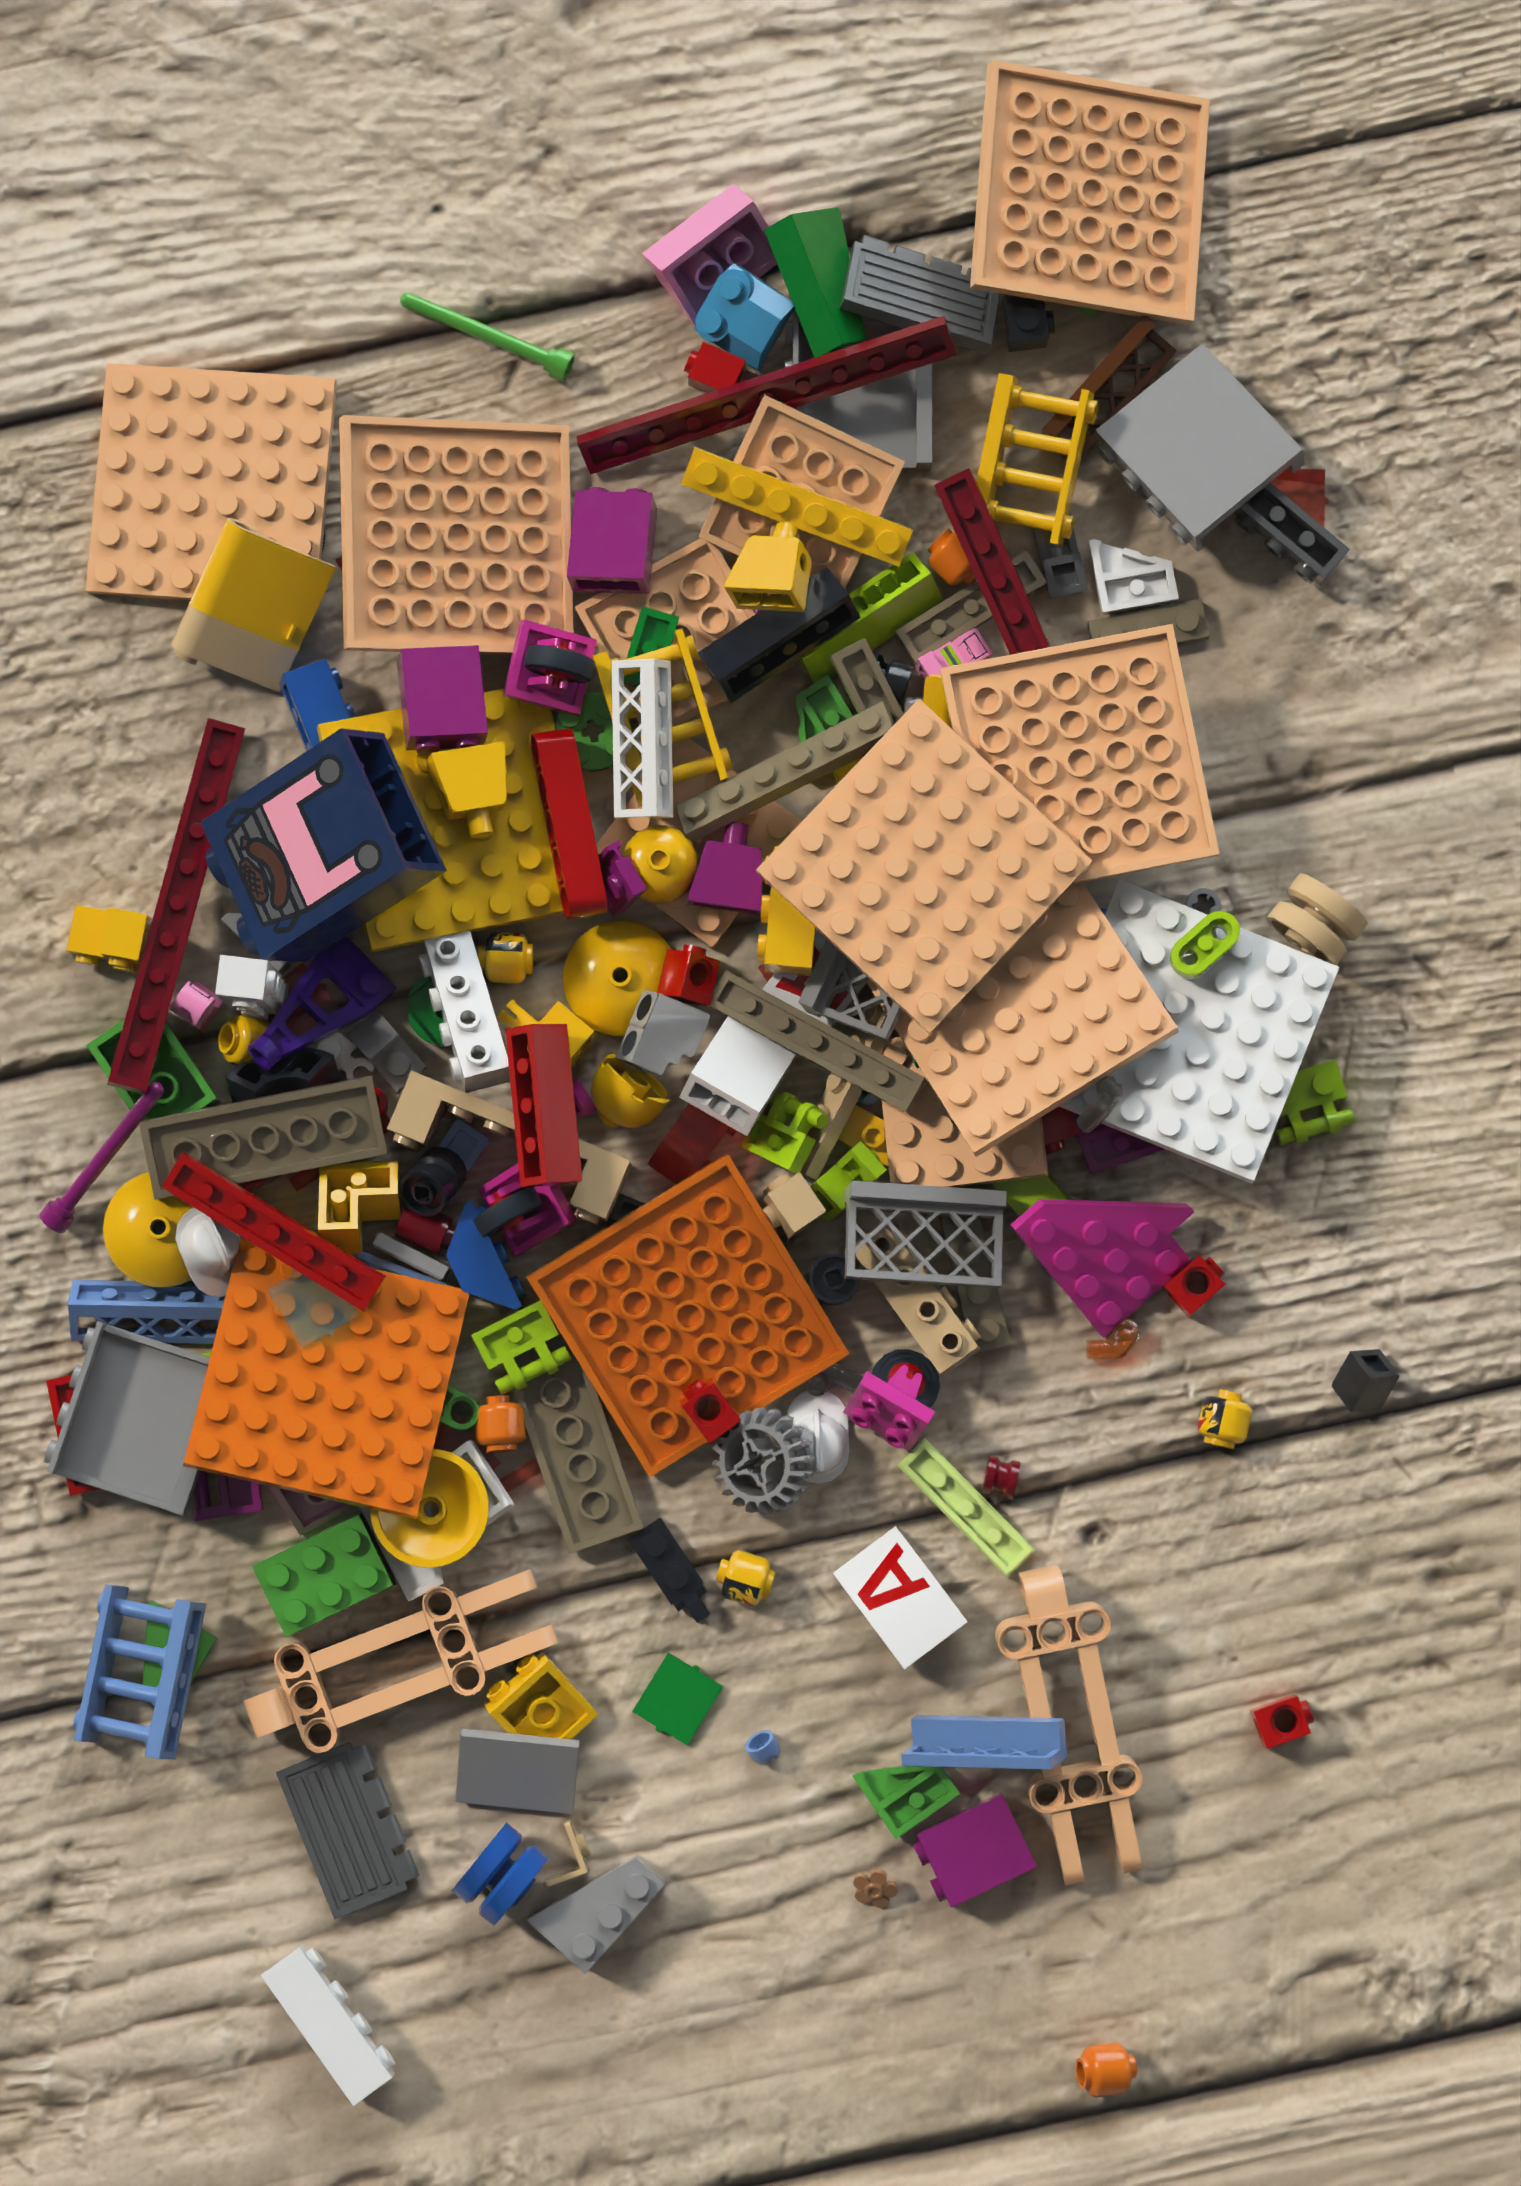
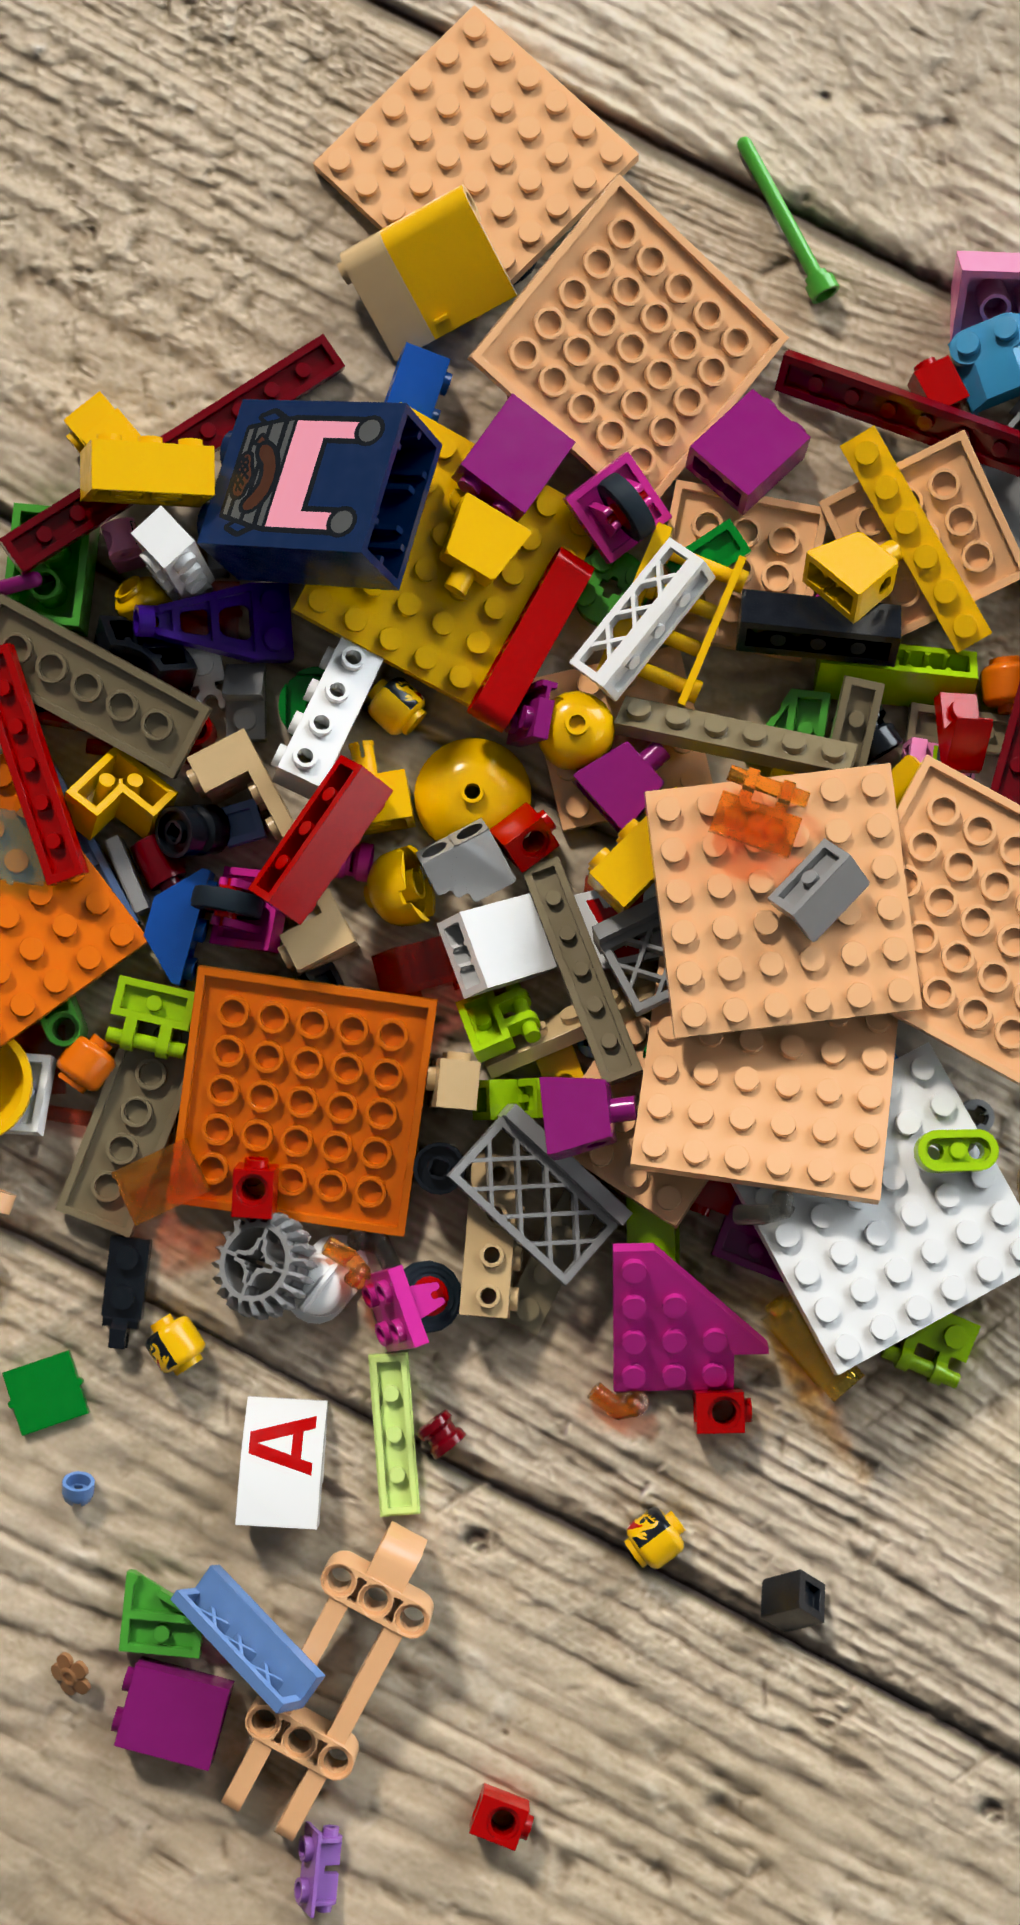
camera: 40 degrees right, 0 degrees up
none -> yellow brick [80,433,215,508]
none -> clear orange plate [111,1138,211,1226]
none -> medium lavender hinge [294,1821,343,1918]
none -> clear orange arm [321,1236,371,1290]
none -> magenta torso [539,1077,638,1161]
none -> clear orange plate [708,765,810,859]
none -> clear yellow window [761,1294,865,1402]
none -> light grey panel [768,838,870,942]
none -> red slope [934,692,993,774]

